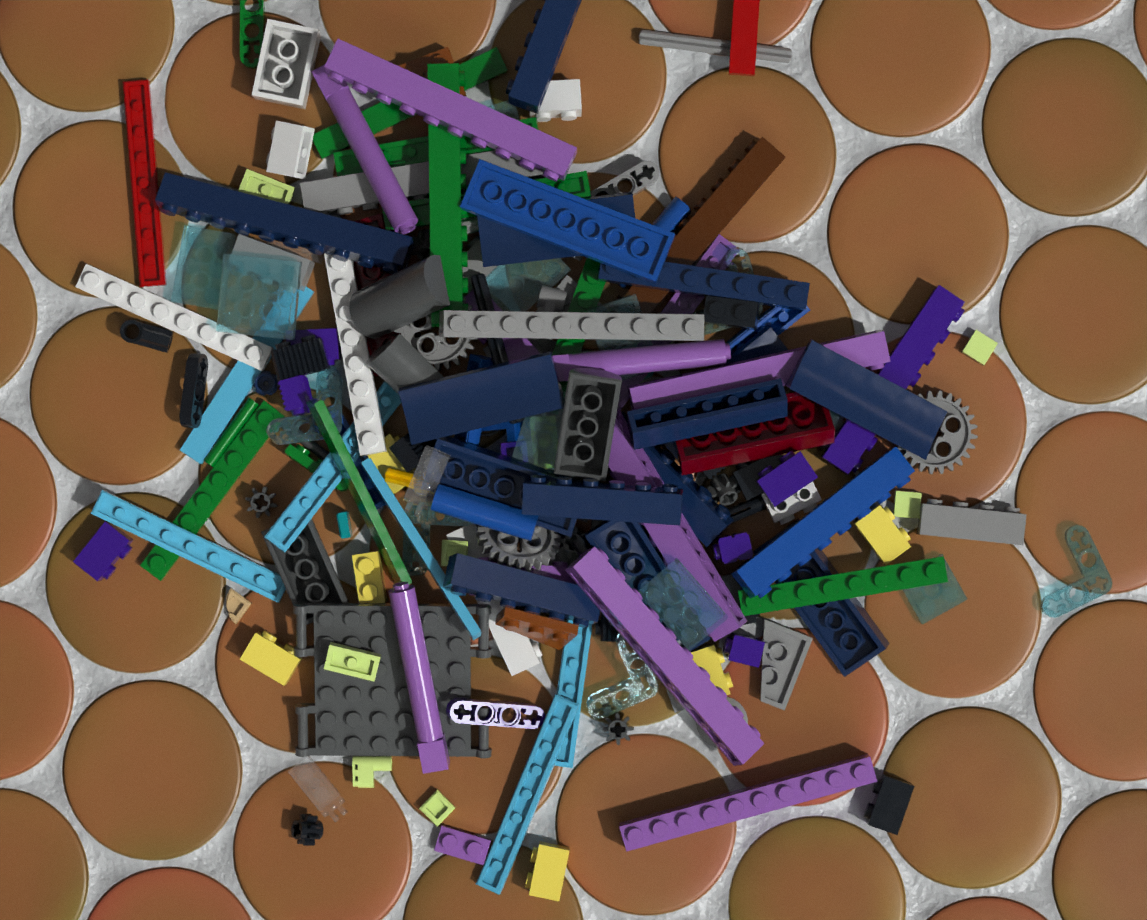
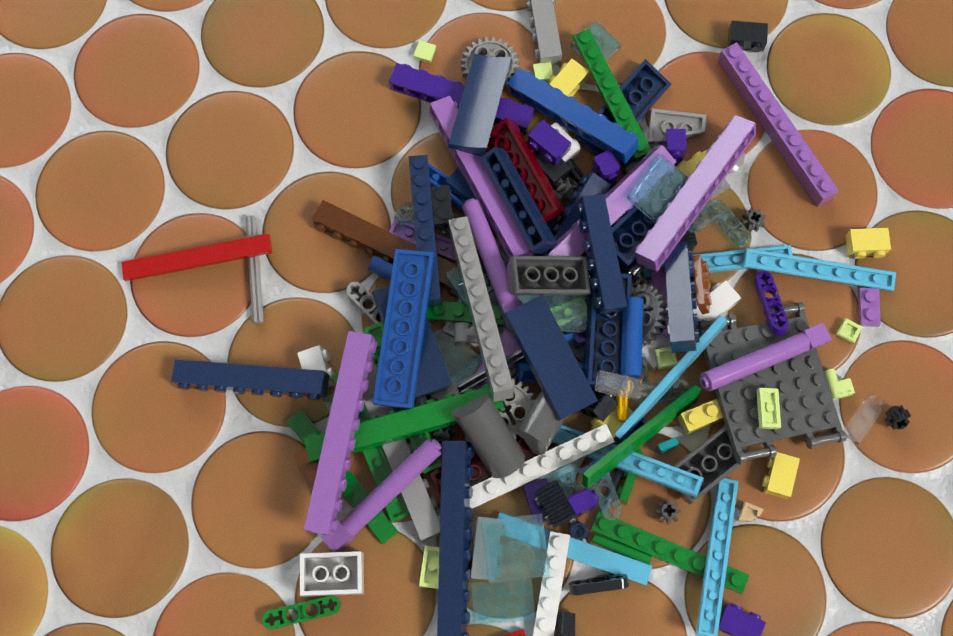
camera: 105 degrees left, 15 degrees down
white brick [266,121,315,179] -> none

